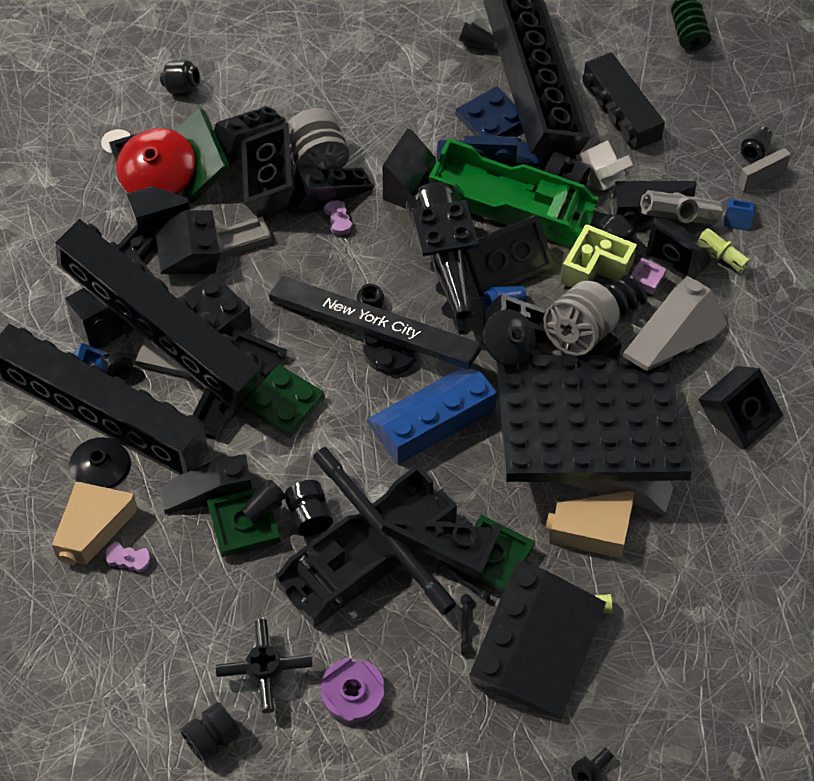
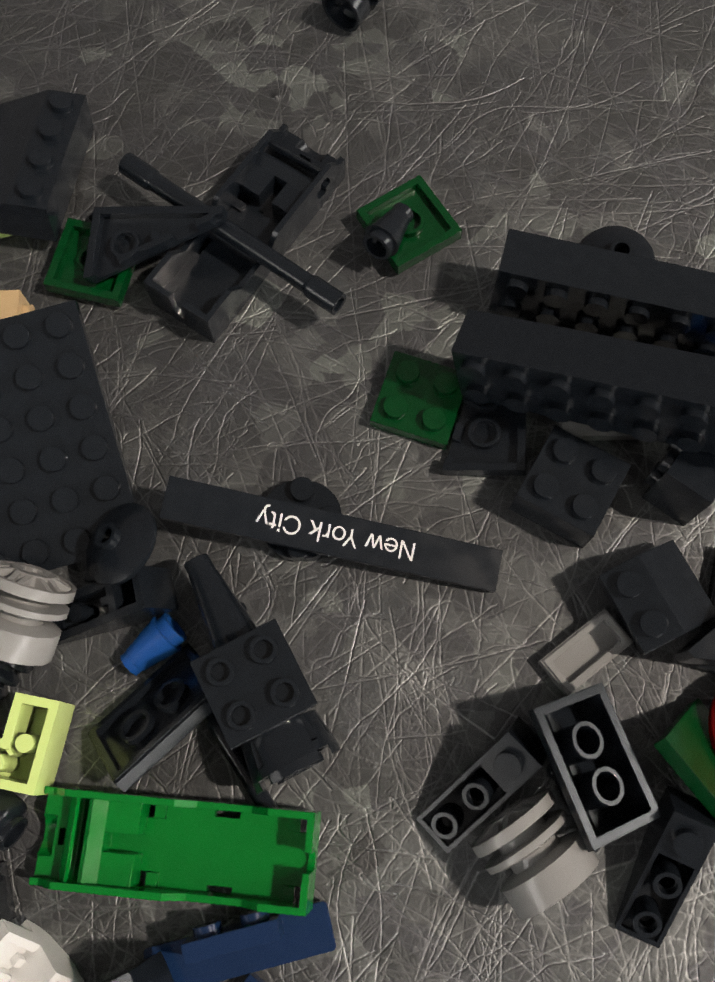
camera: 165 degrees right, 15 degrees up
tan slope [52,482,138,565] -> none
lavender piece [105,542,151,573] -> none
black slope [160,454,252,514] -> none
black bar [216,619,313,714] -> none
black wheel [284,480,333,537] -> none
medium lavender plate [321,658,384,725] -> none
lavender piece [323,200,353,236] -> none
black plate [357,284,384,308] -> none
blue slope [367,367,497,465] -> none
black slope [382,128,436,209] -> none
black hinge [460,594,472,655] -> none
black wheel [545,152,591,195] -> none

